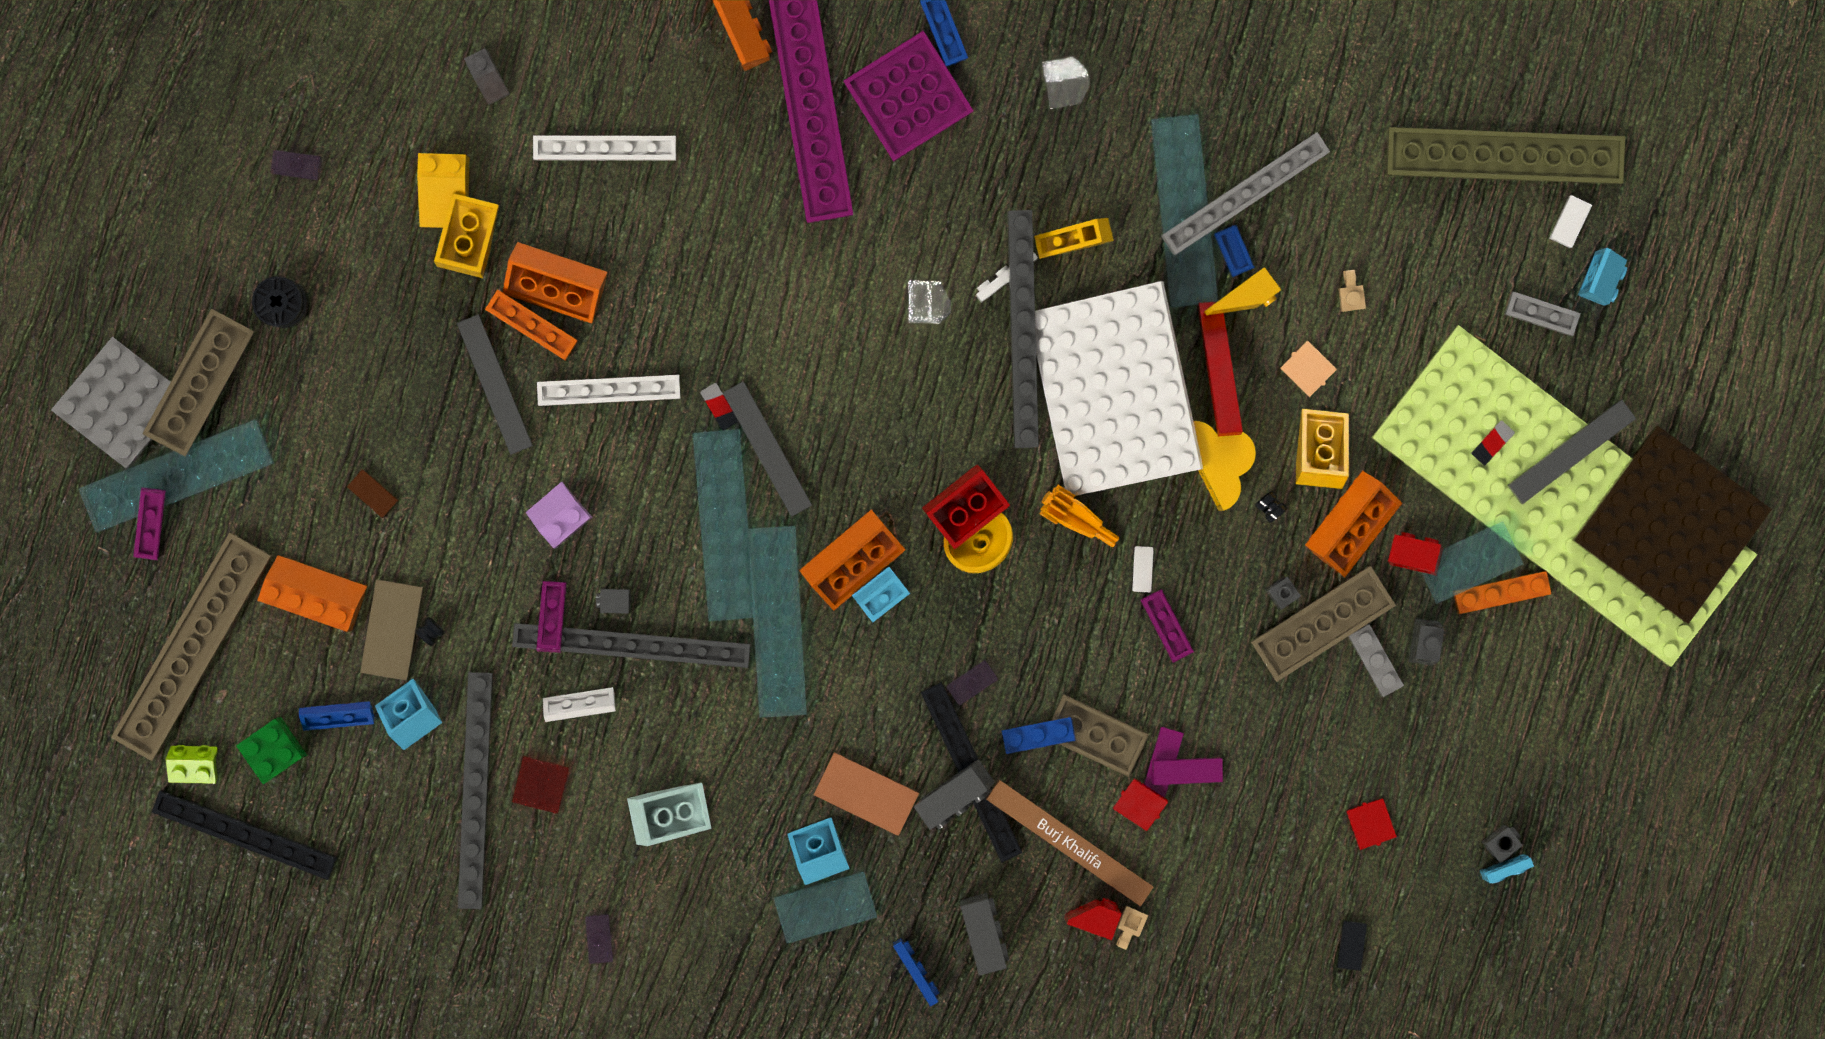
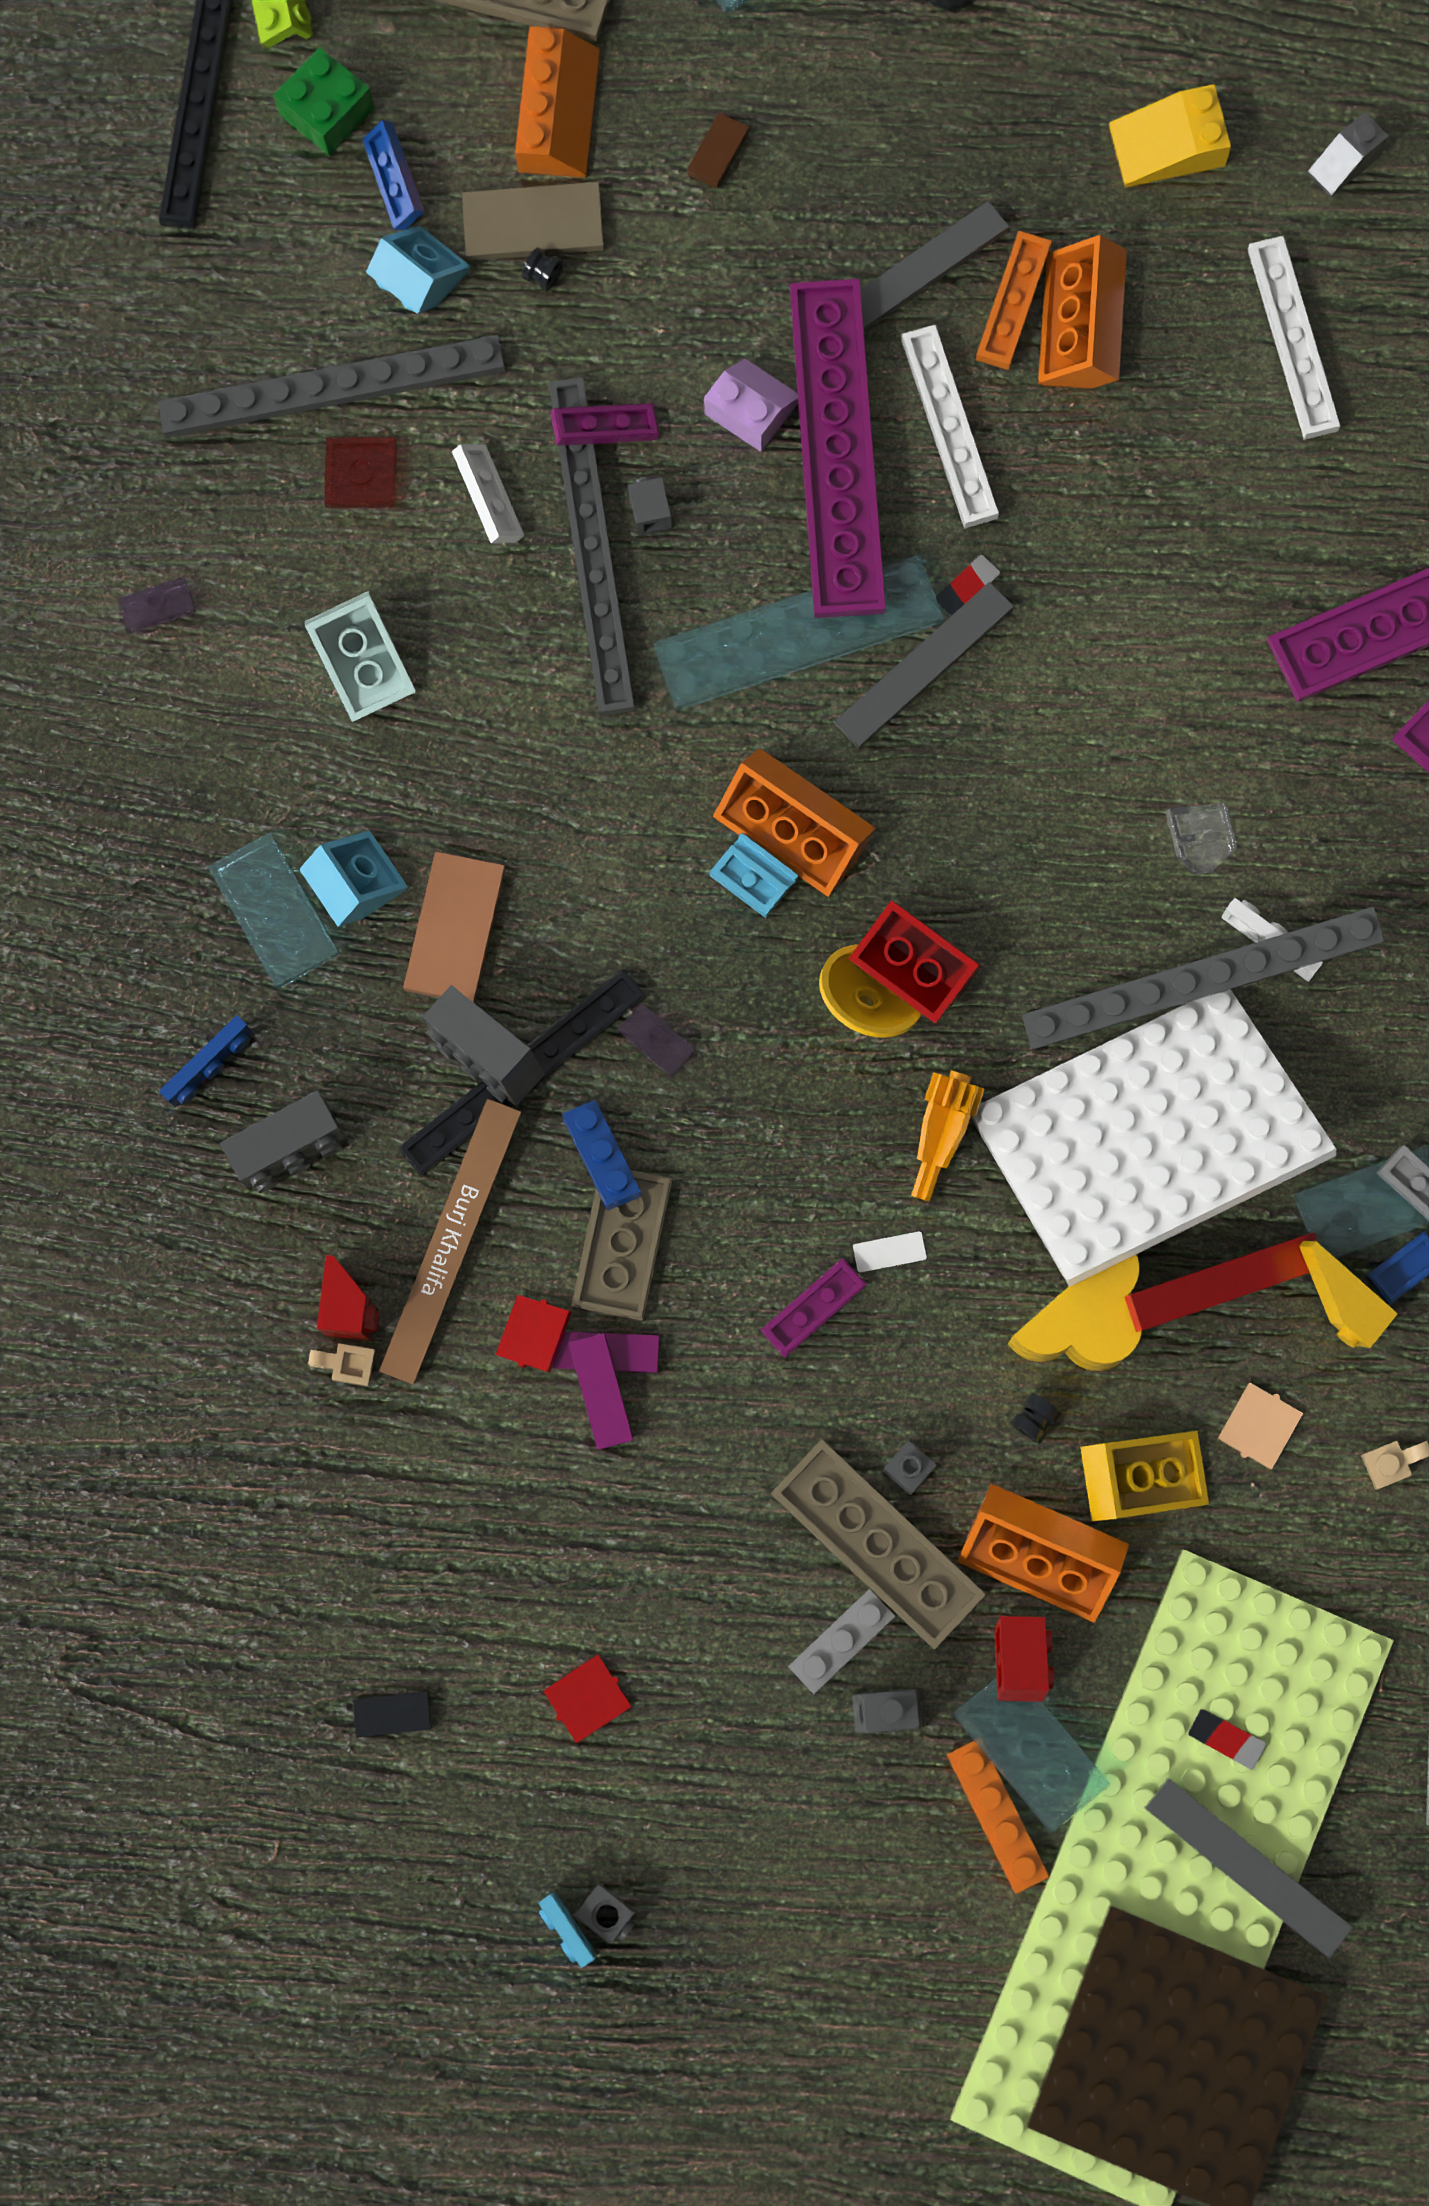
camera: 85 degrees right, 10 degrees down
yellow slope [434,193,499,278] -> none
clear light blue plate [748,526,807,718] -> none
yellow slope [1034,218,1114,259] -> none
none -> magenta plate [790,279,886,618]

